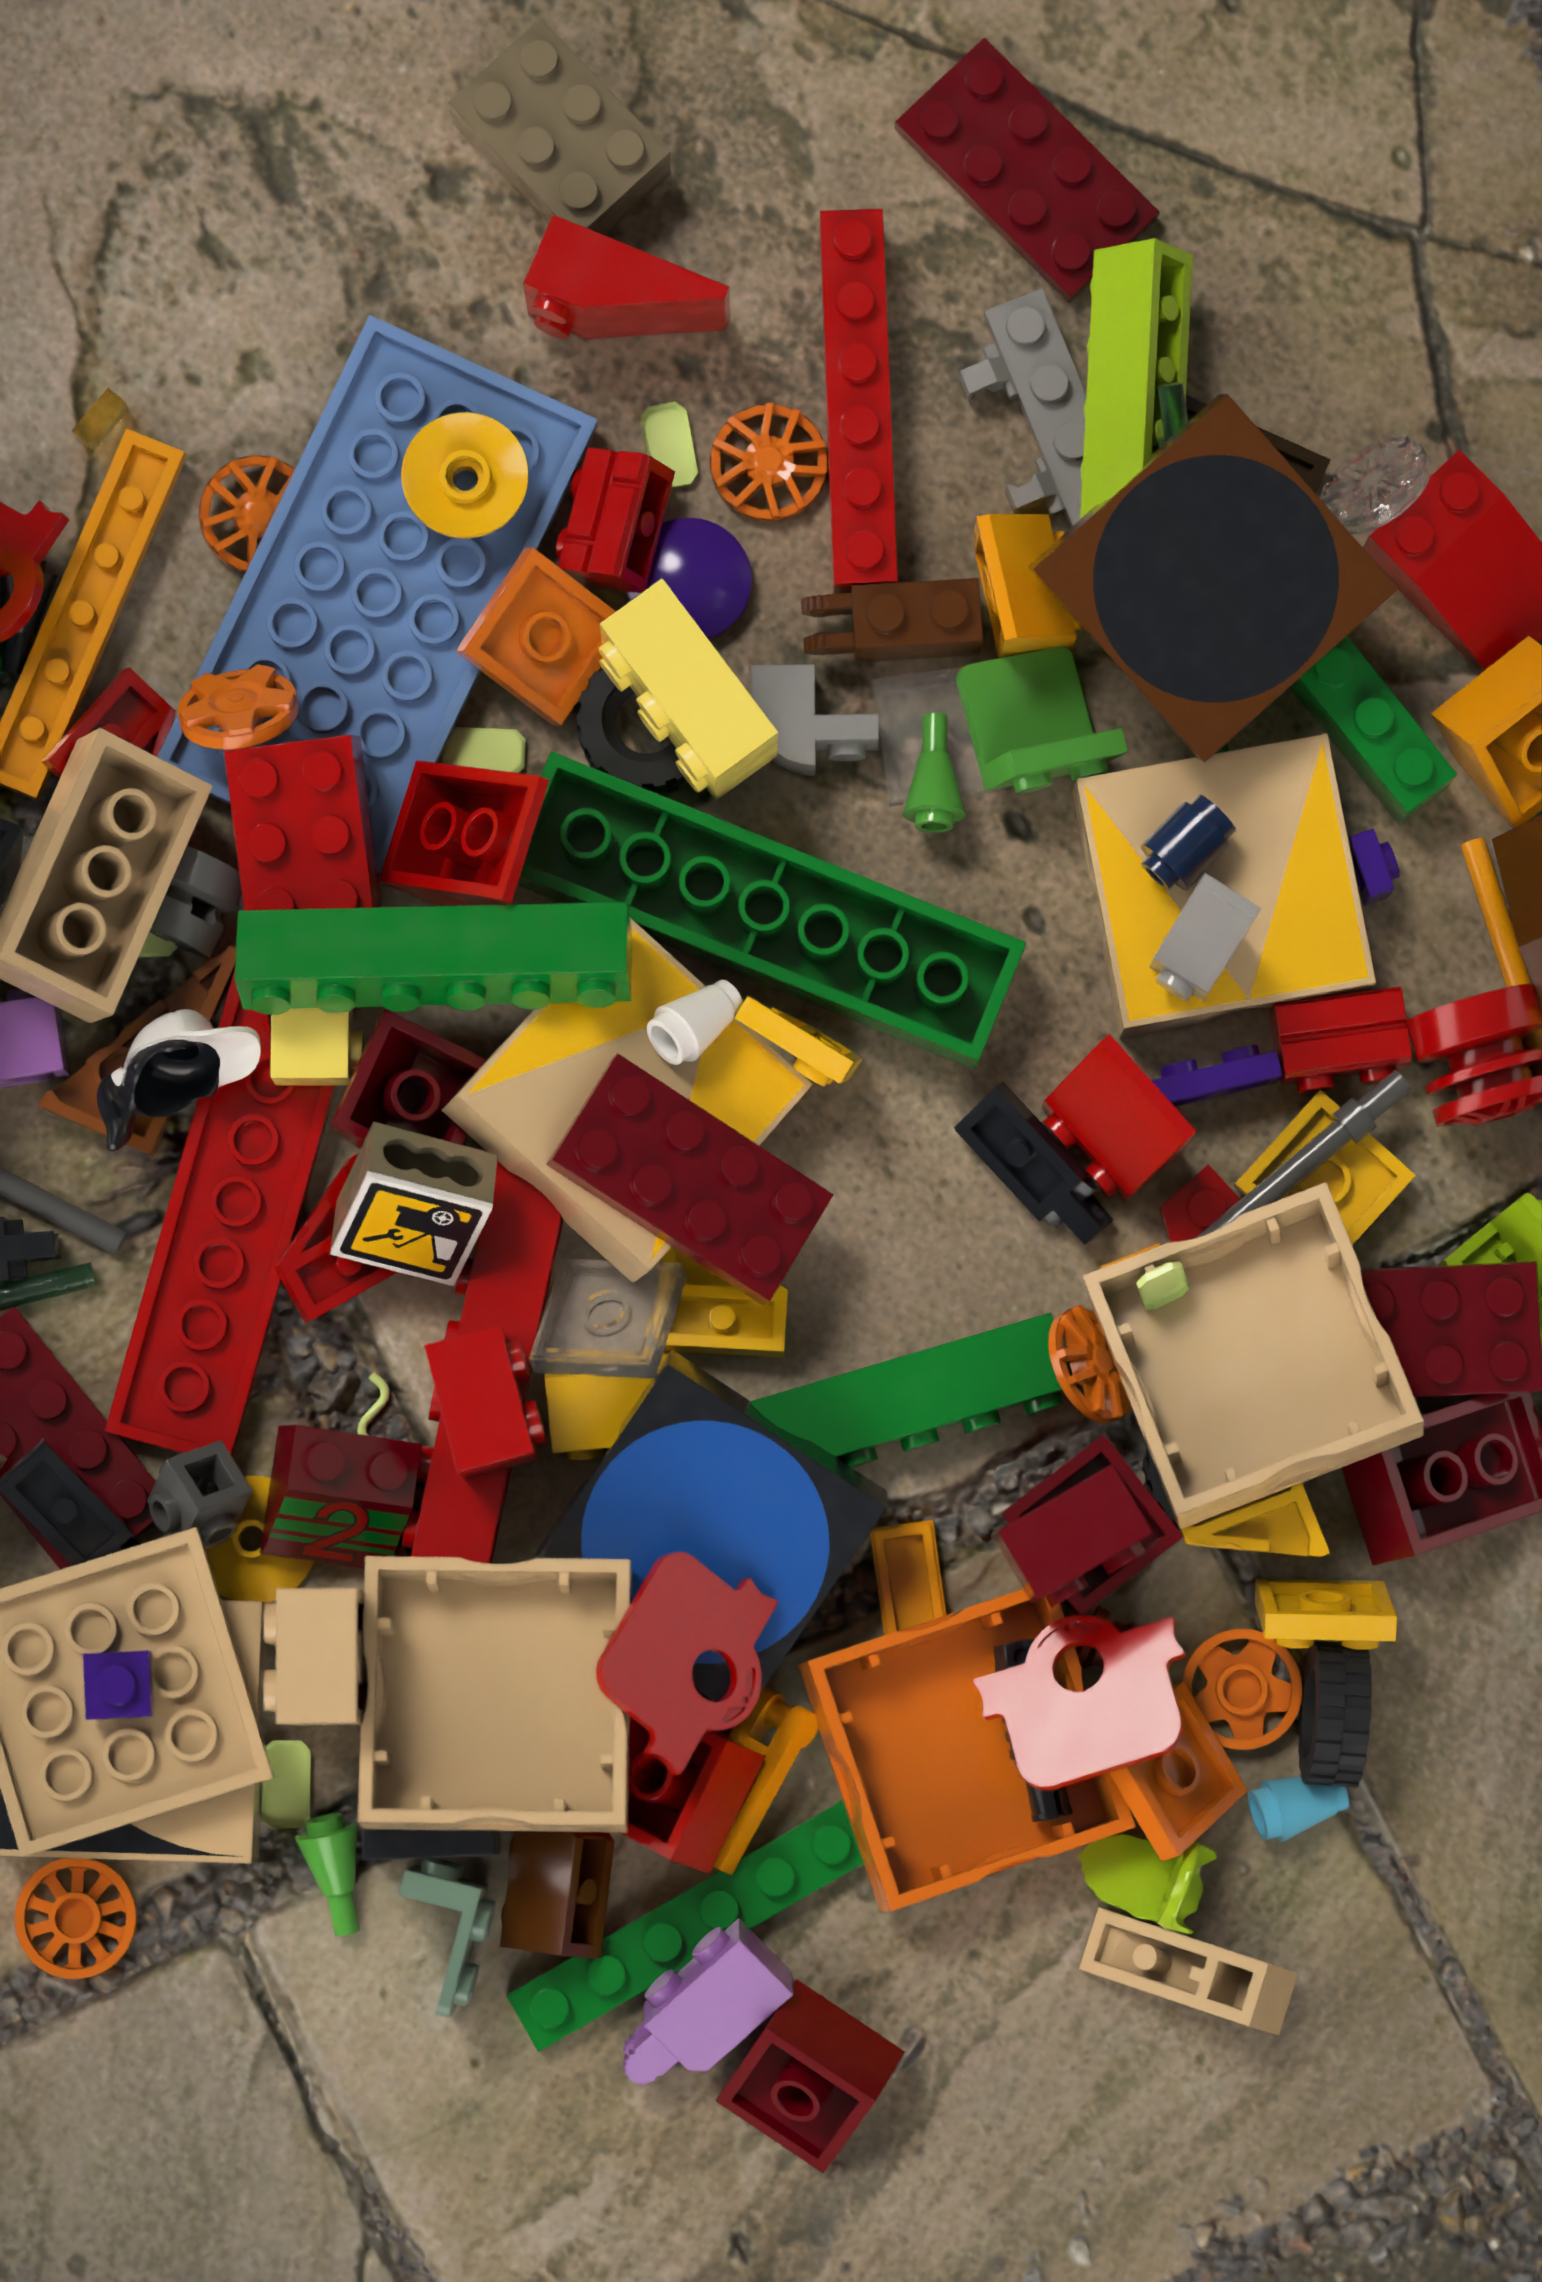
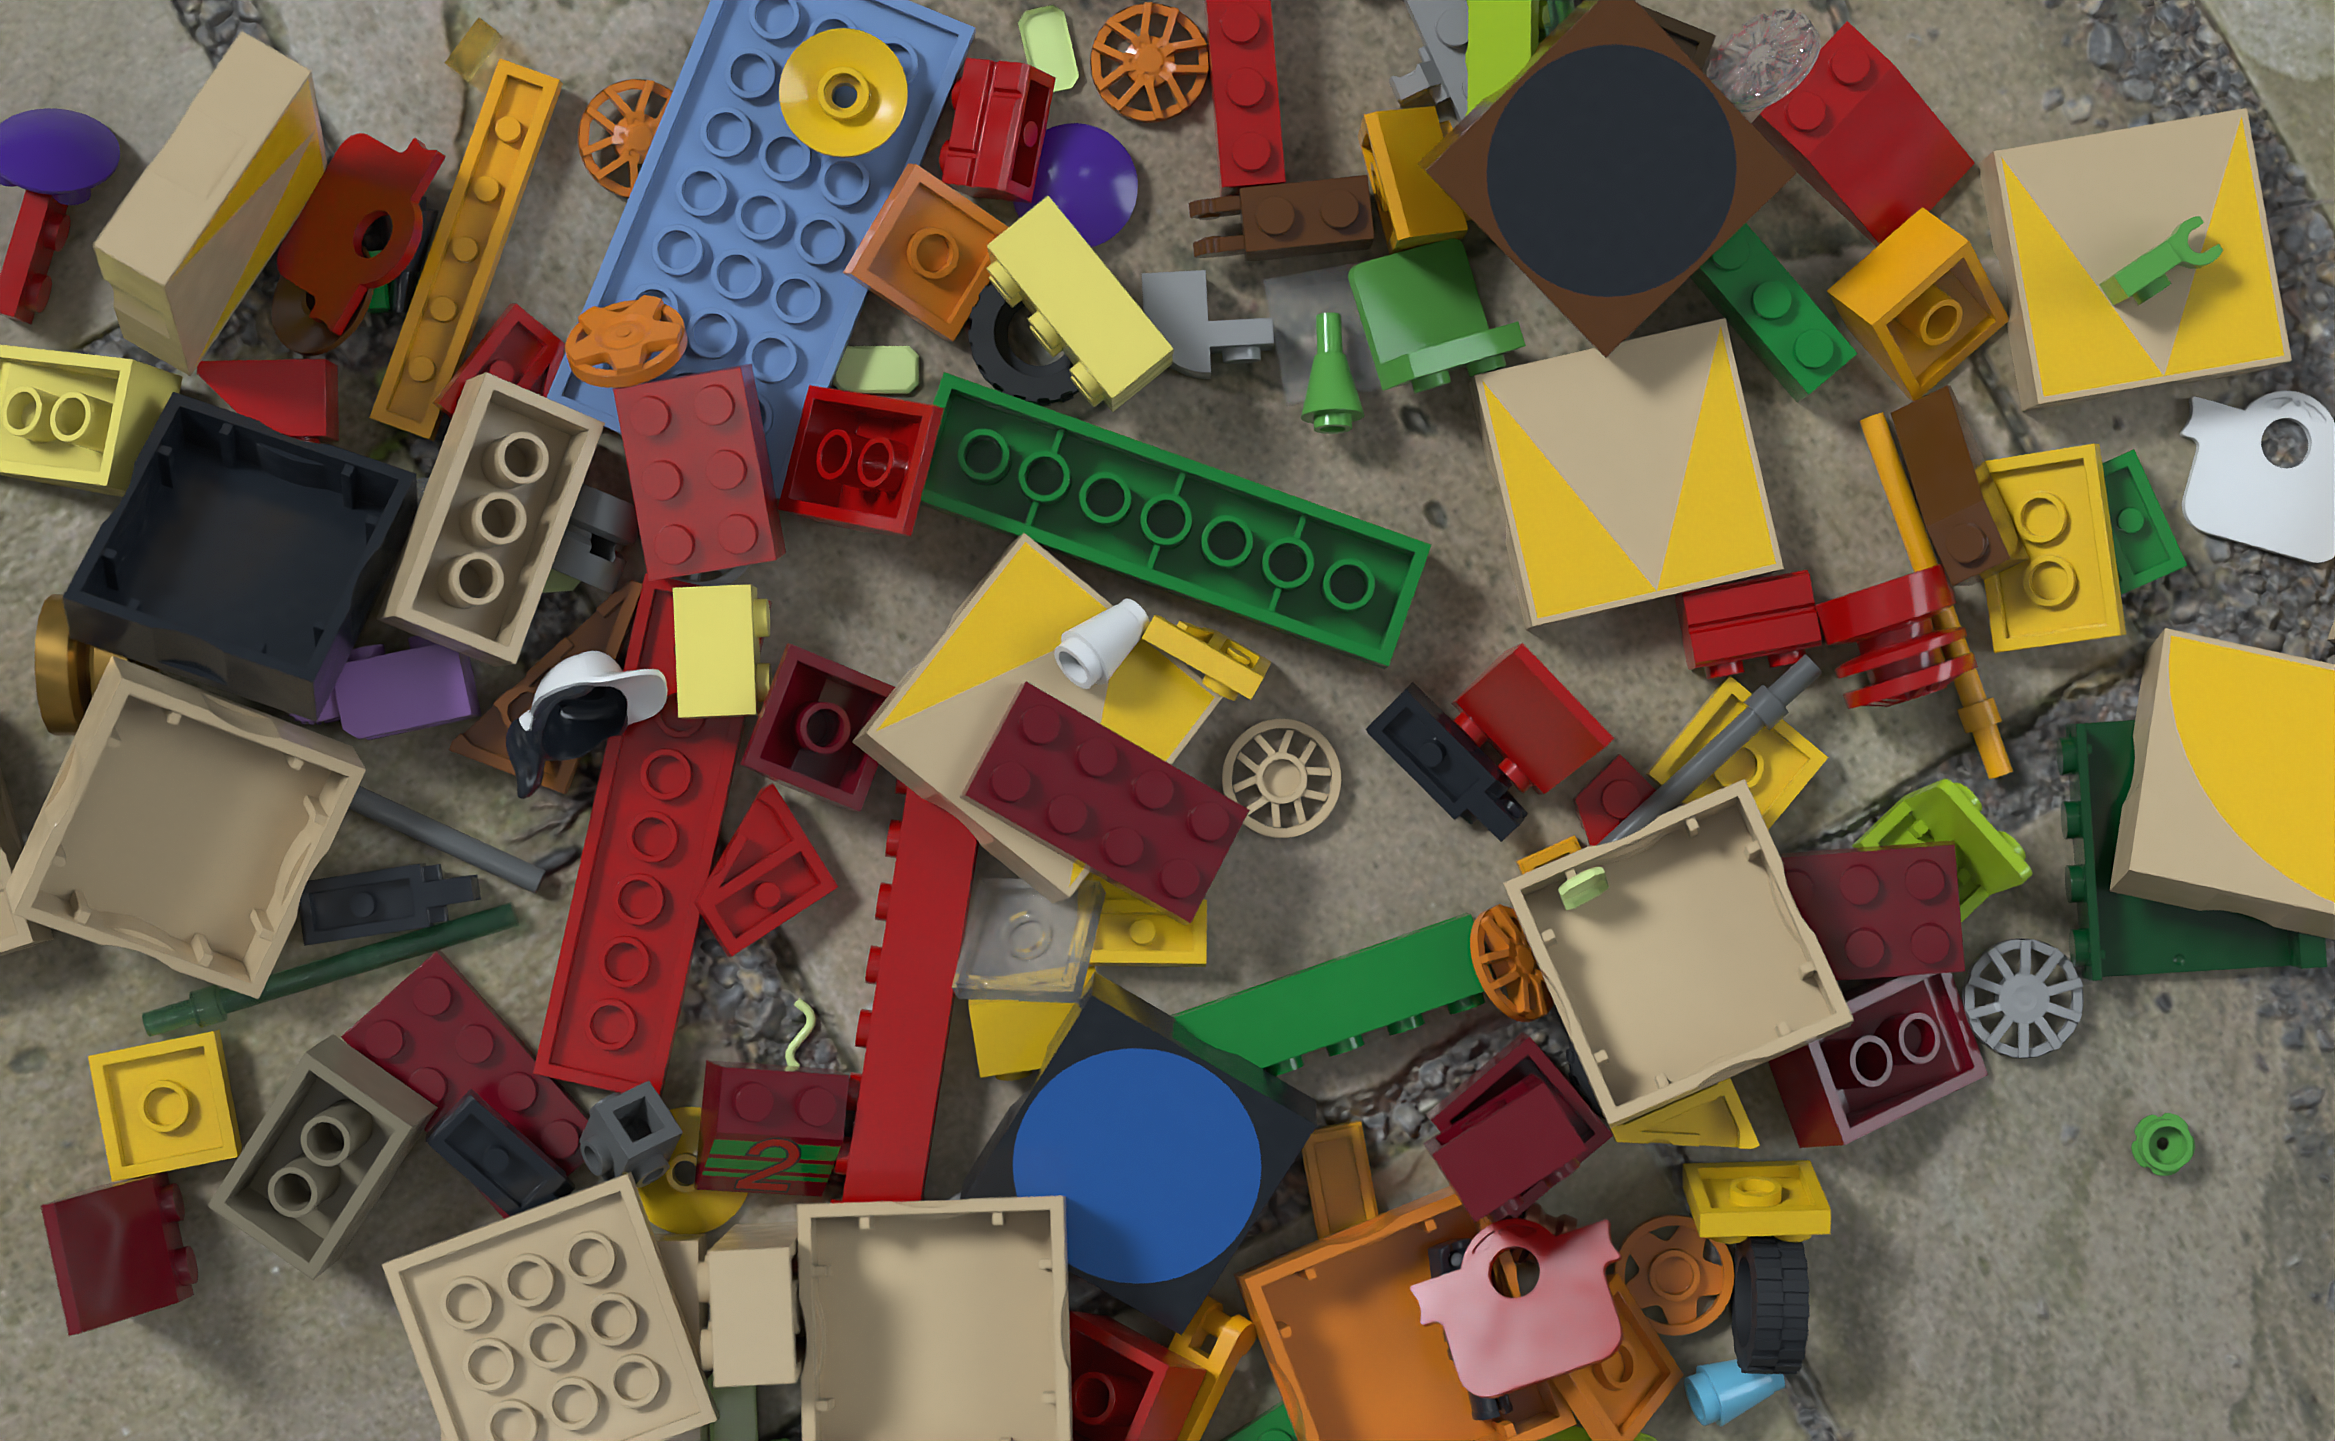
camera: 10 degrees left, 5 degrees up
dark purple plate [83,1650,154,1720] -> none
green brick [235,902,632,1015] -> none
piece [330,1122,498,1286] -> none
red brick [424,1325,547,1479] -> none
red piece [596,1552,778,1775] -> none
dark blue brick [1141,795,1236,890] -> none
light grey slope [1149,873,1261,1001] -> none
dark purple plate [1151,1045,1282,1107] -> none
dark purple plate [1348,829,1400,906] -> none
none -> tan wheel [1222,719,1341,838]

